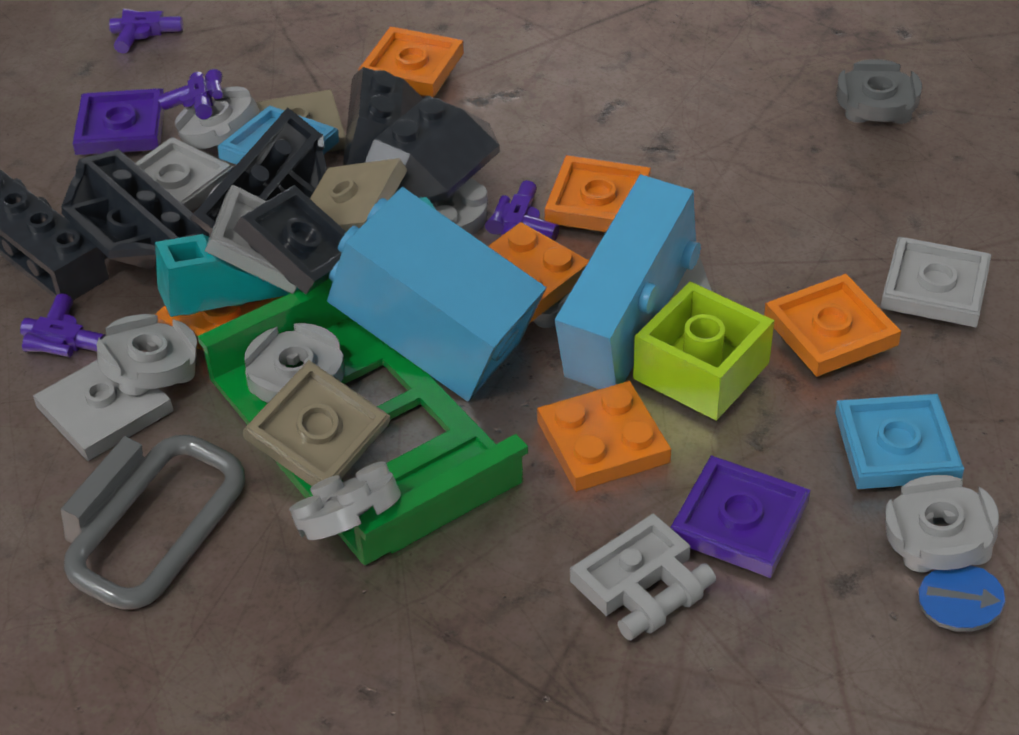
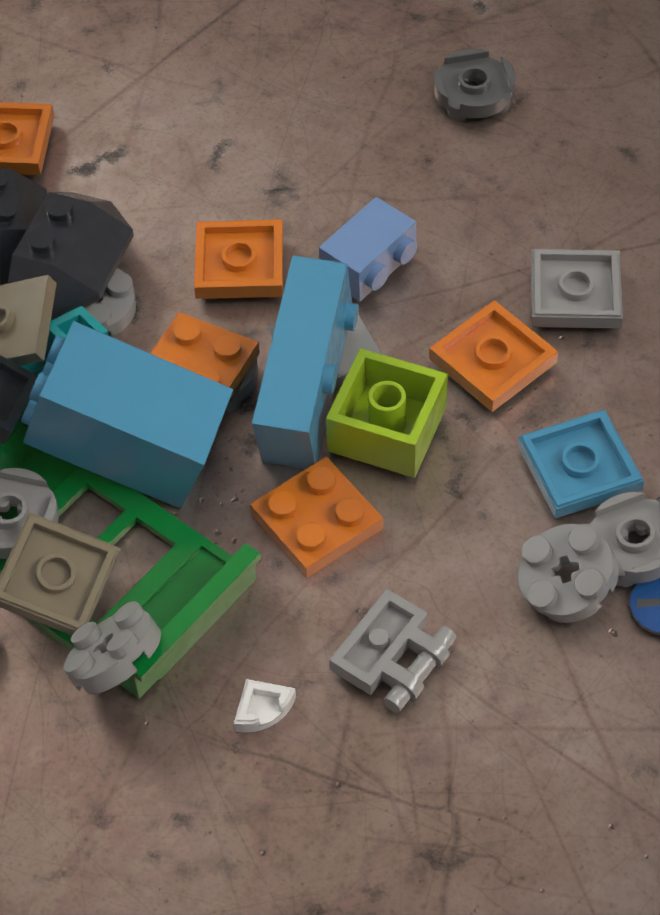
camera: 15 degrees left, 10 degrees up
dark purple piece [485,180,559,241] -> none
dark purple plate [670,455,811,578] -> none
none -> white tile [234,679,296,733]
none -> medium blue brick [319,197,417,302]
none -> light grey plate [518,524,619,623]

